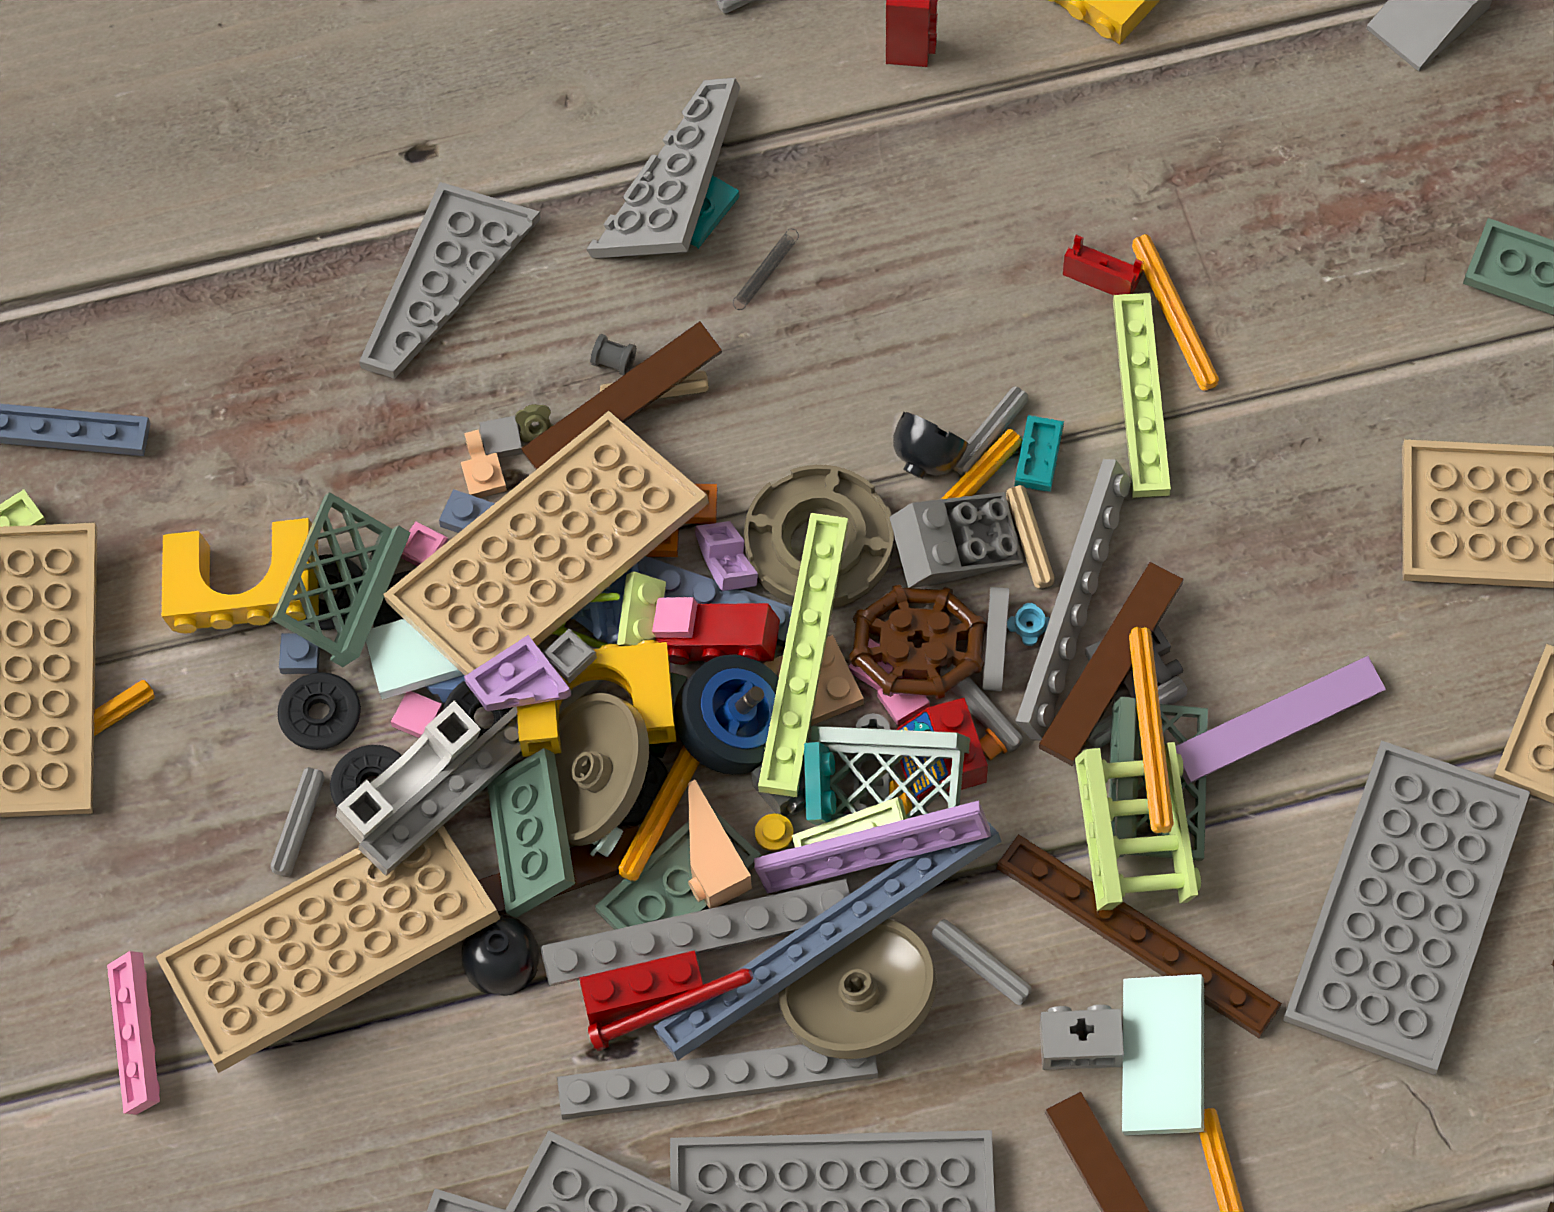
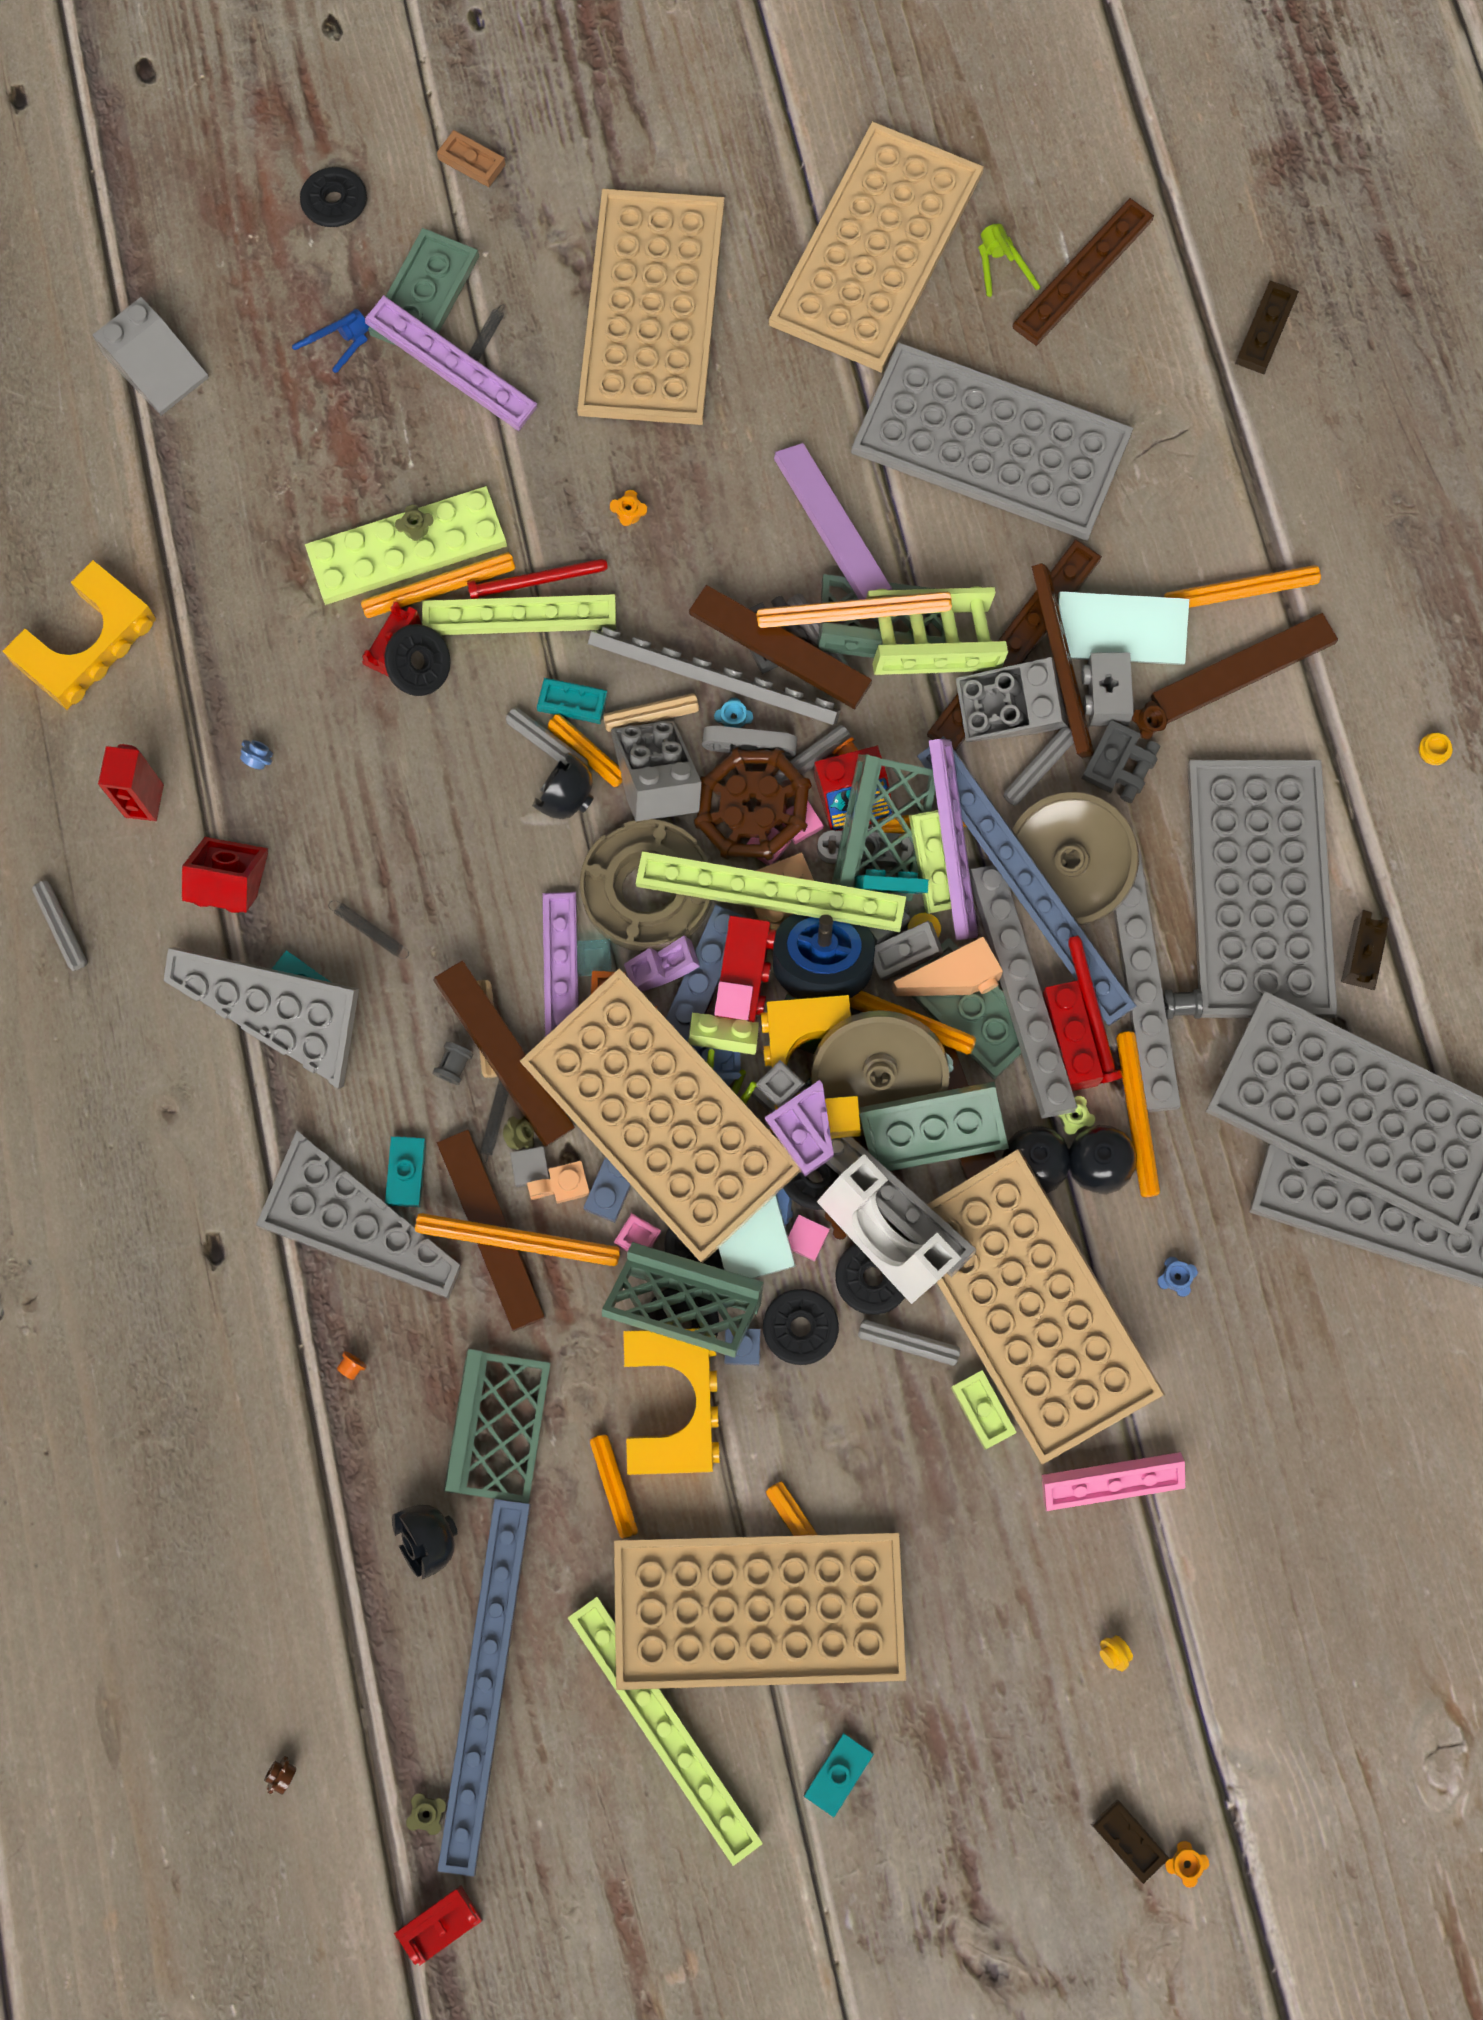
camera: 90 degrees left, 10 degrees up
none -> red slope [182,837,268,913]
none -> medium blue plate [240,740,273,769]
none -> blue plant [292,309,369,373]
none -> yellowish green plate [305,486,507,605]
none -> orange piece [337,1351,367,1380]
none -> lavender tile [365,295,537,431]
none -> black wheel [384,624,451,696]
none -> teal plate [385,1136,426,1207]
none -> black cylinder [392,1505,458,1579]
none -> olive plate [395,505,434,541]
none -> light orange axle [415,1213,620,1266]
none -> reddish brown tile [436,1130,545,1332]
none -> sand green fence [444,1349,550,1504]
none -> red bar [467,559,608,599]
none -> dark grey piece [468,305,504,361]
none -> dark grey piece [480,1080,509,1164]
none -> lavender tile [542,892,579,1037]
none -> clear light blue tile [577,939,612,976]
none -> light orange axle [590,1434,638,1539]
none -> light orange plate [610,490,647,526]
none -> light grey plate [874,921,943,980]
none -> yellowish green plate [951,1370,1017,1450]
none -> light grey slope [956,657,1069,742]
none -> reddish brown tile [1031,563,1094,759]
none -> yellowish green plate [1058,1096,1095,1135]
none -> black cylinder [1069,1125,1137,1195]
none -> dark grey plate [1082,720,1160,803]
none -> light orange axle [1116,1031,1160,1197]
none -> reddish brown plate [1132,701,1167,739]
none -> medium blue plate [1158,1257,1198,1297]
none -> dark grey bush [1164,988,1203,1019]

